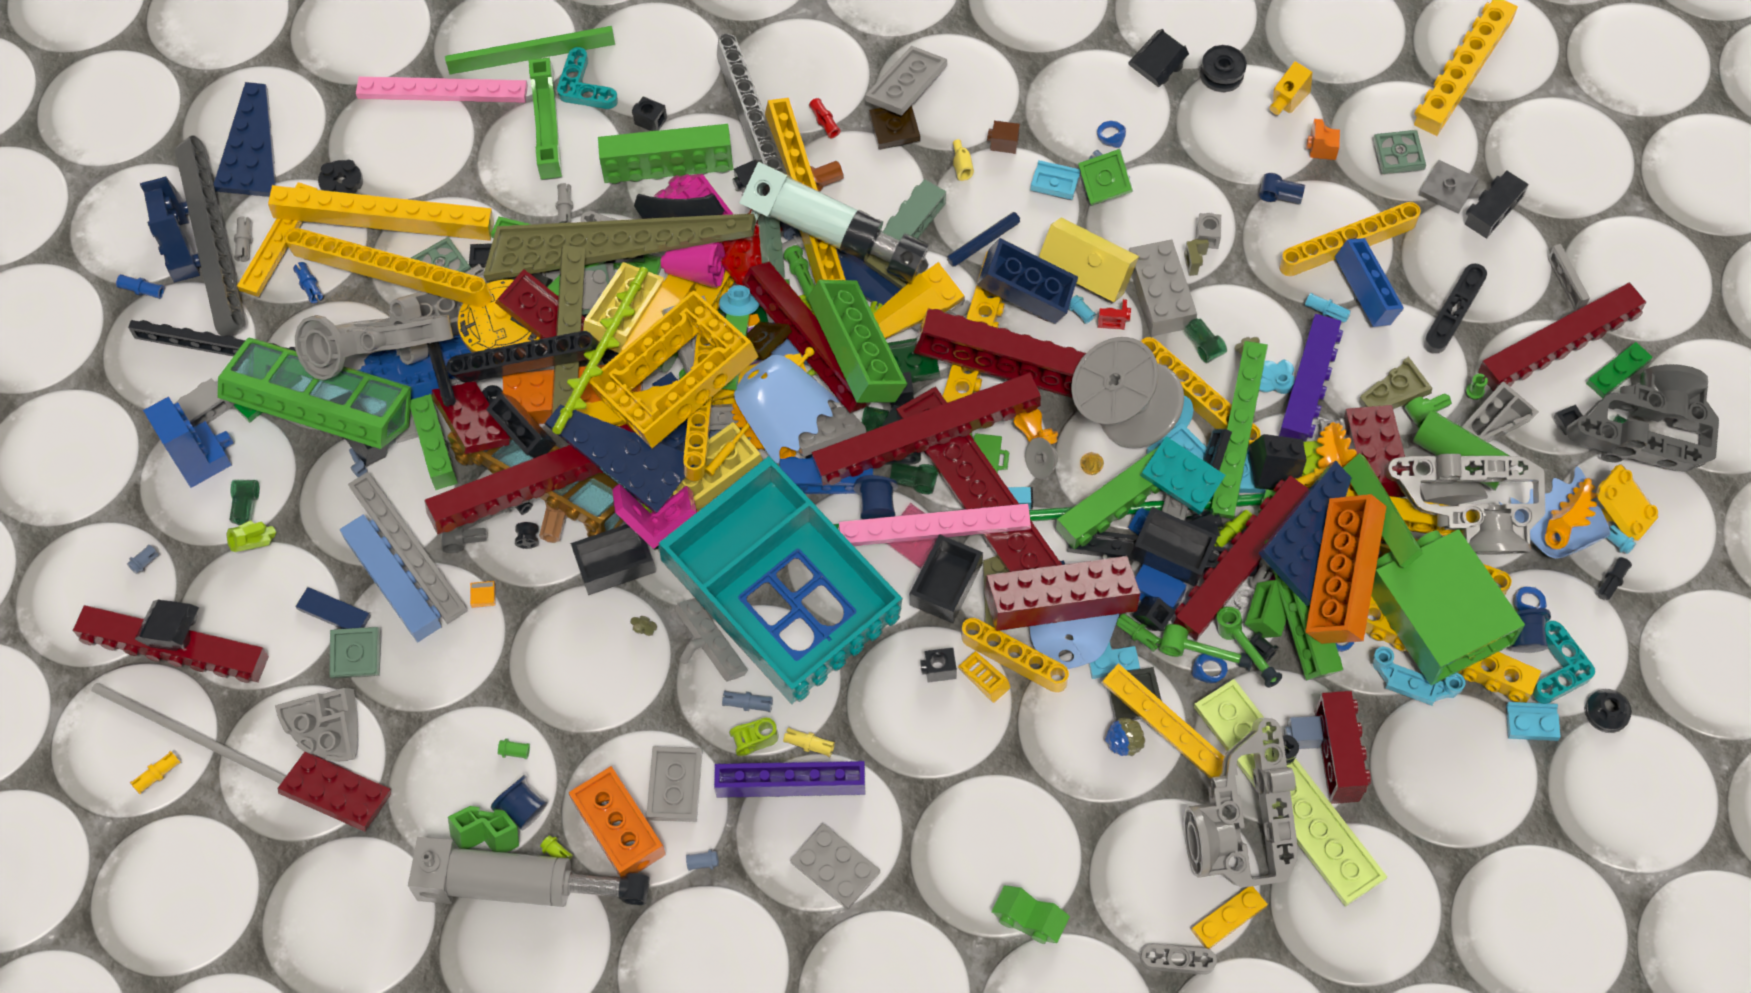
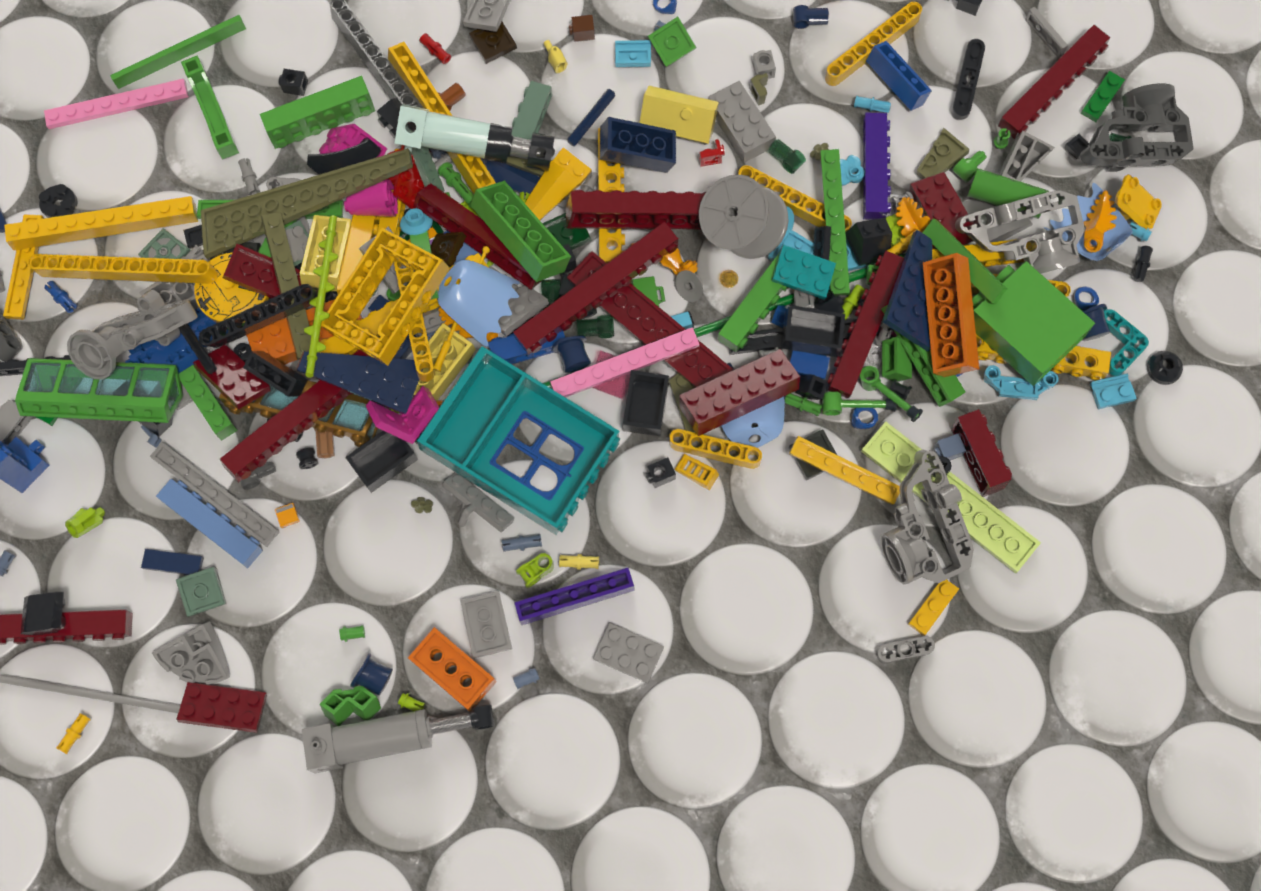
camera: 15 degrees left, 10 degrees up
clear green piece [229,479,260,526] -> none
teal beam [557,47,618,109] -> none
bright green brick [991,885,1070,944] -> none
medium azure pin [1069,295,1096,324] -> none
medium azure plate [1088,641,1140,679] -> none
piece [1105,717,1145,756] -> none

